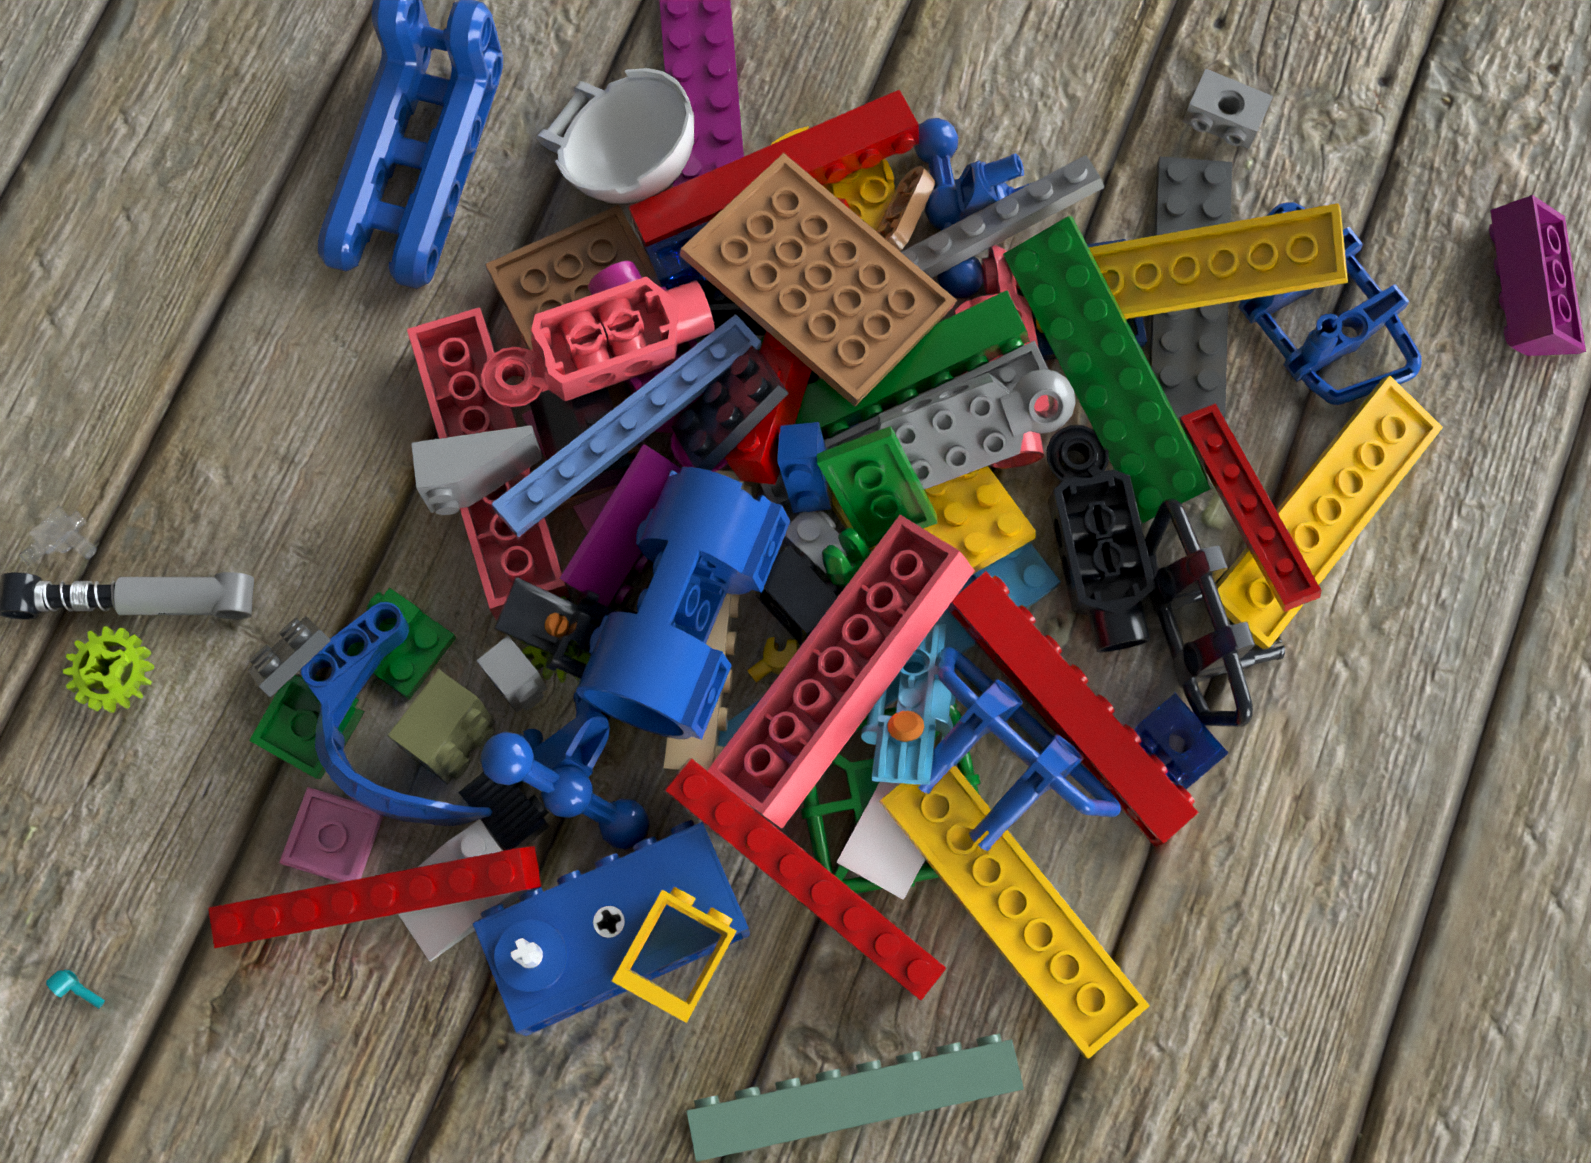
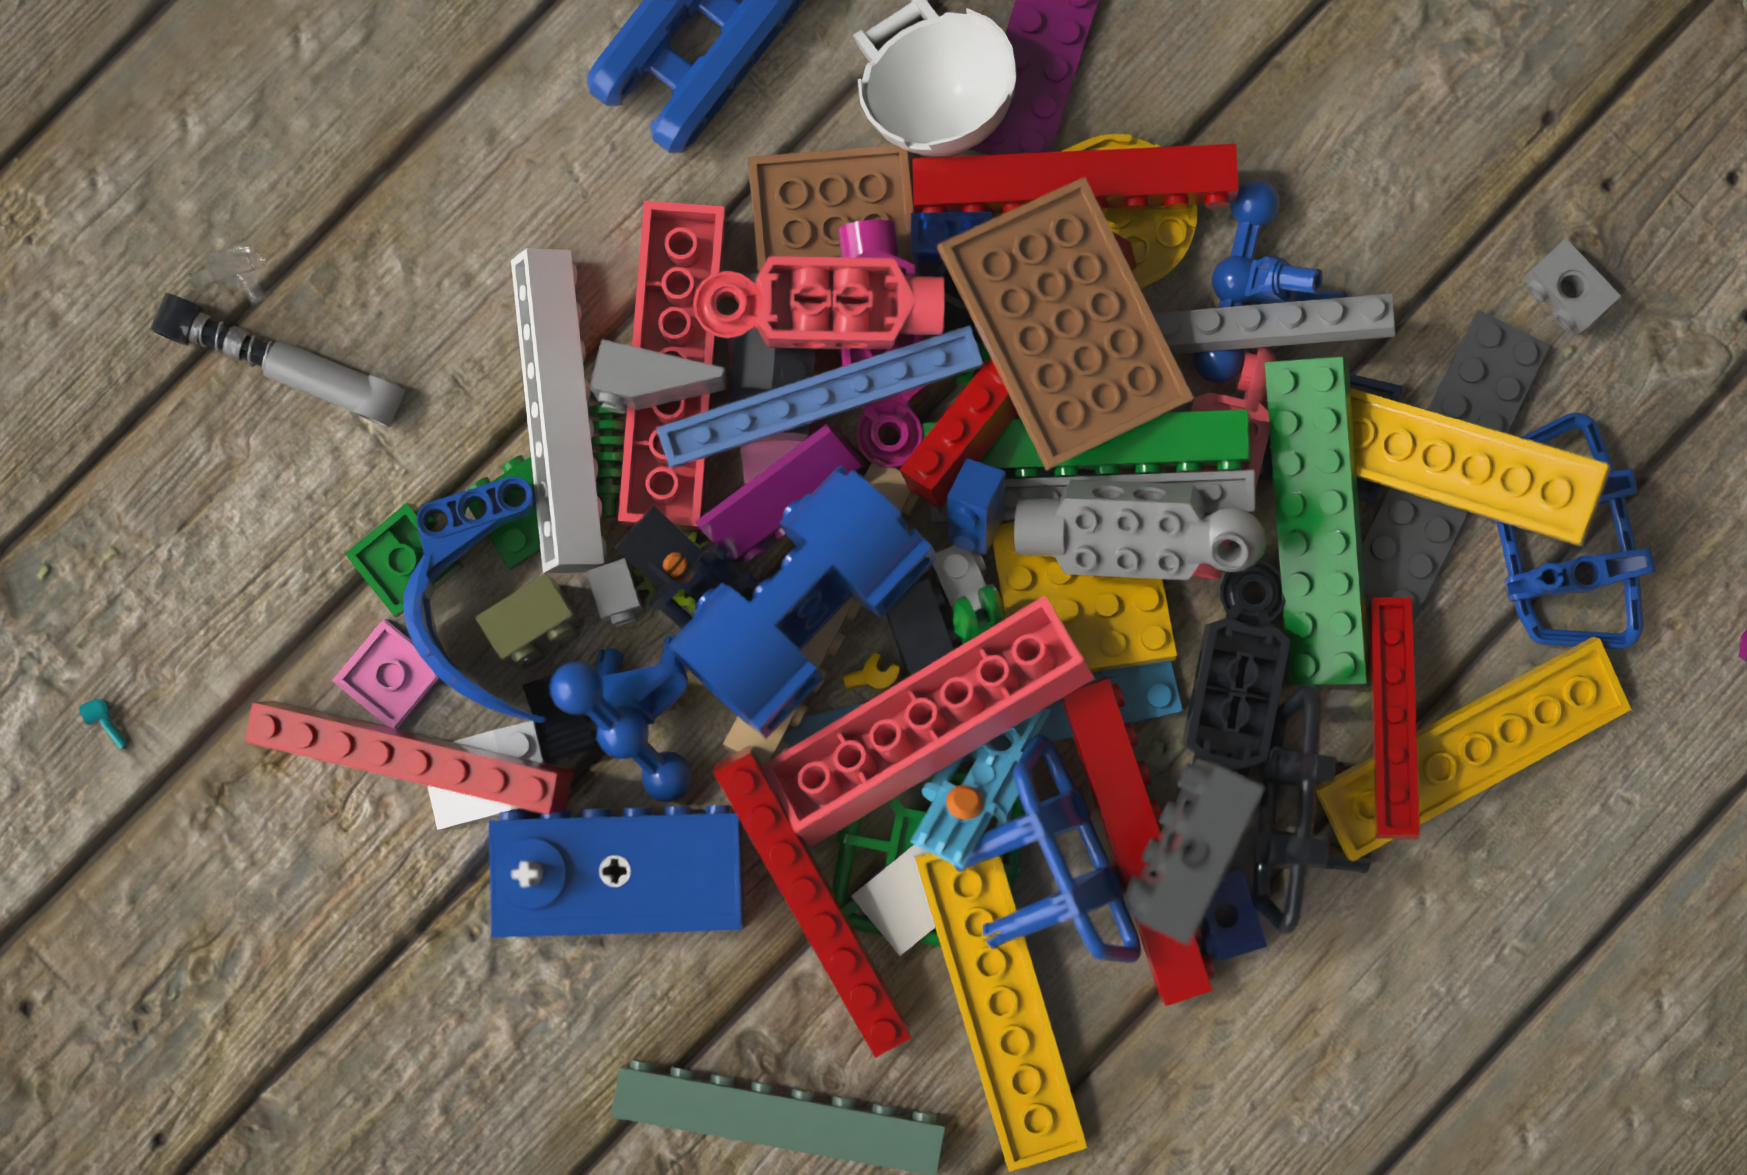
camera: 20 degrees right, 10 degrees up
lime gear [63,626,154,713] -> none
dark grey plate [248,616,331,697] -> none
yellow window [612,887,736,1023] -> none
black plate [671,345,789,471] -> none
green plate [817,426,937,548] -> none
medium nougat beam [876,166,935,251] -> none
none -> white brick [511,248,606,573]
none -> green piece [588,390,626,518]
none -> dark grey brick [1123,758,1264,945]

